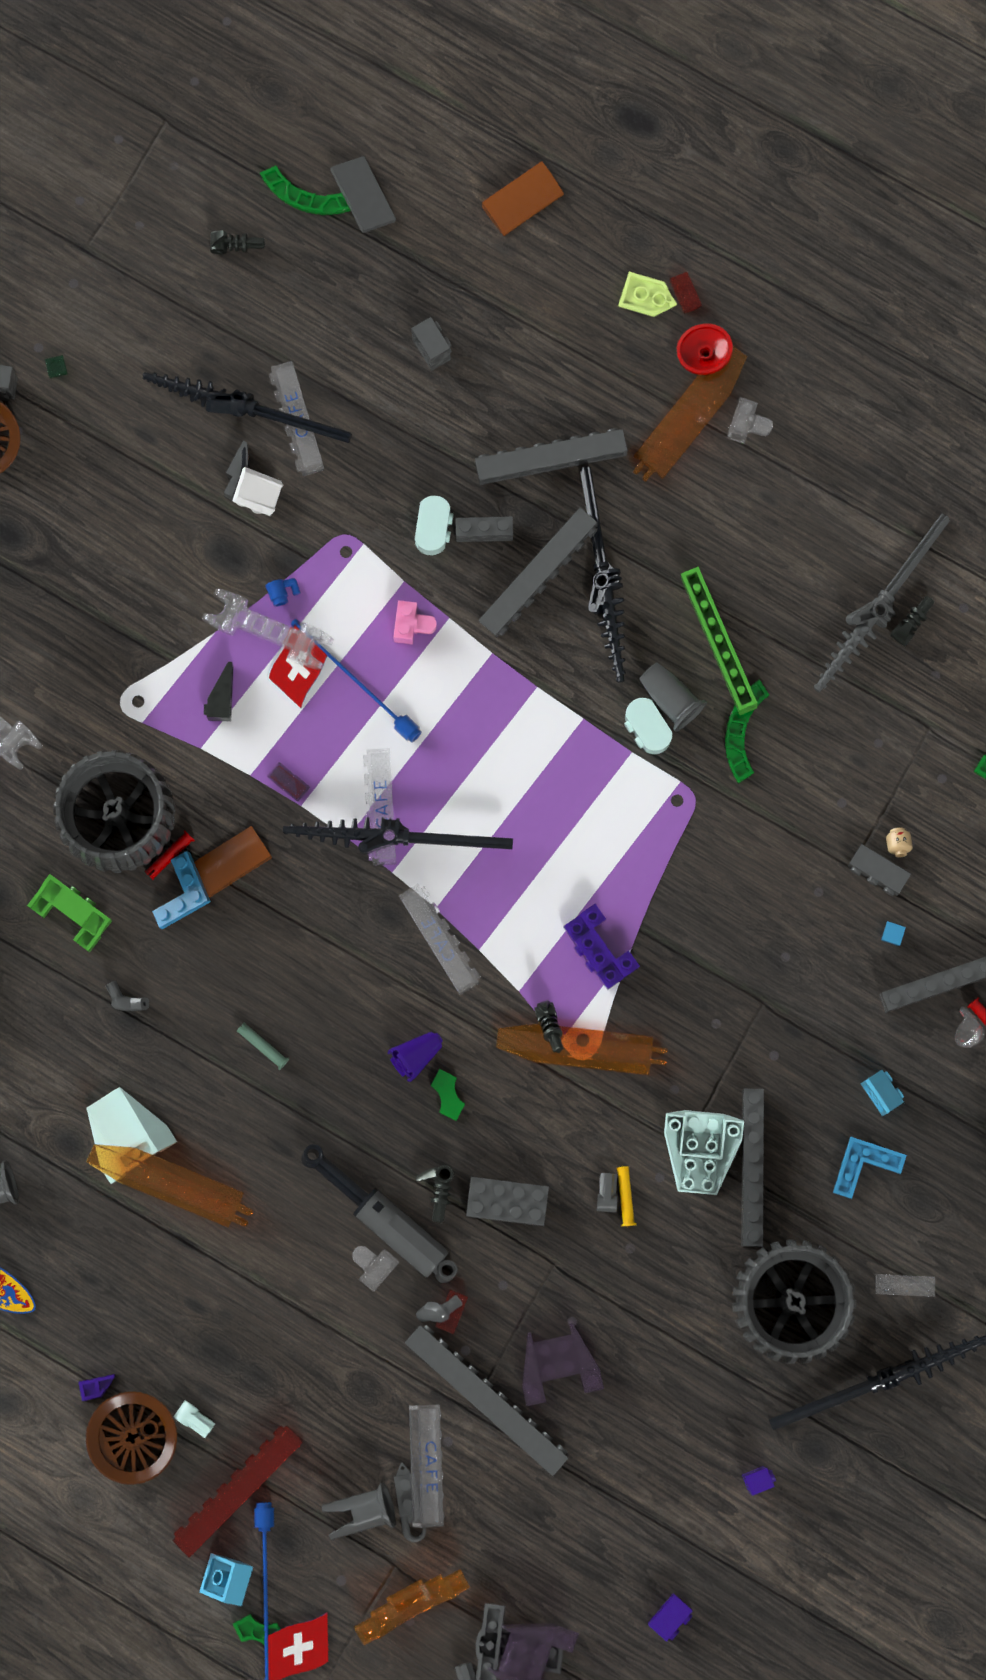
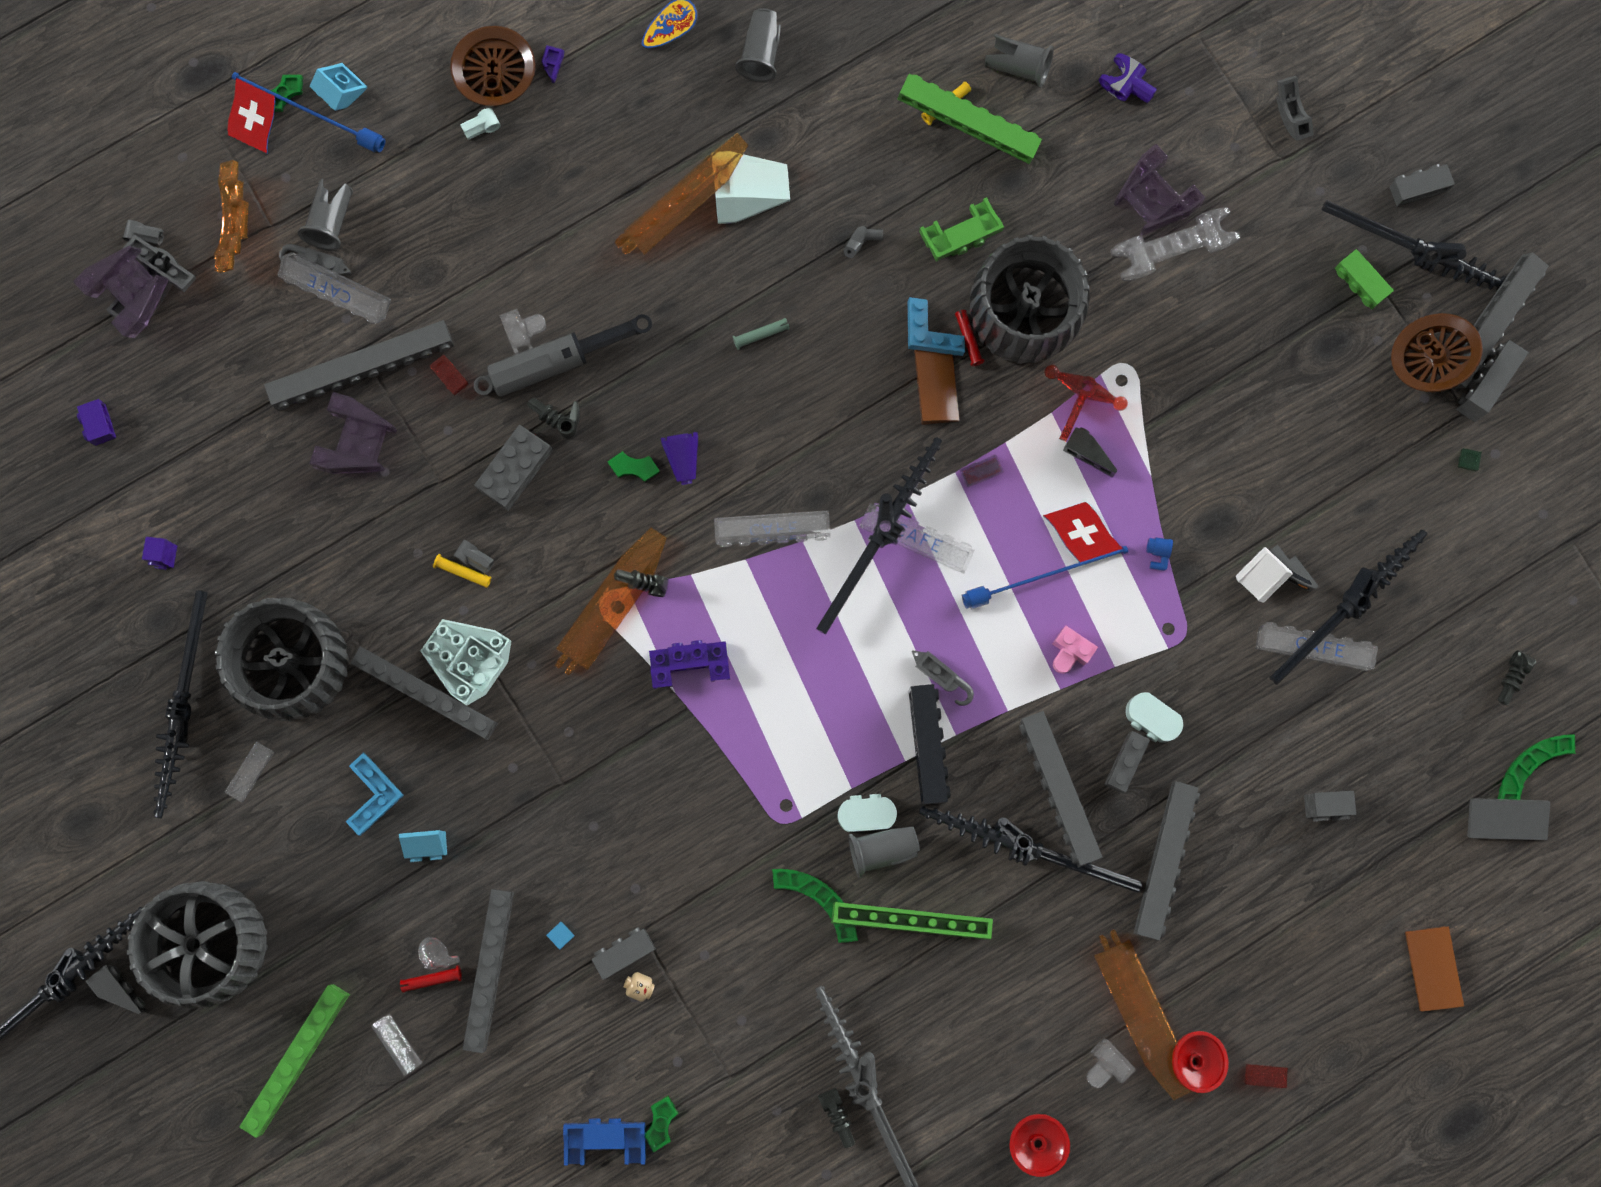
camera: 115 degrees right, 0 degrees up
clear red brick [172,1425,304,1558] -> none
clear piece [202,589,334,670] -> none
dark grey arm [416,1295,463,1323] -> none
yellowish green tile [618,272,677,317] -> none
none -> black brick [908,684,951,806]
none -> dark grey plate [912,650,974,706]
none -> red dish [1009,1114,1070,1177]
none -> clear red piece [1044,365,1128,442]

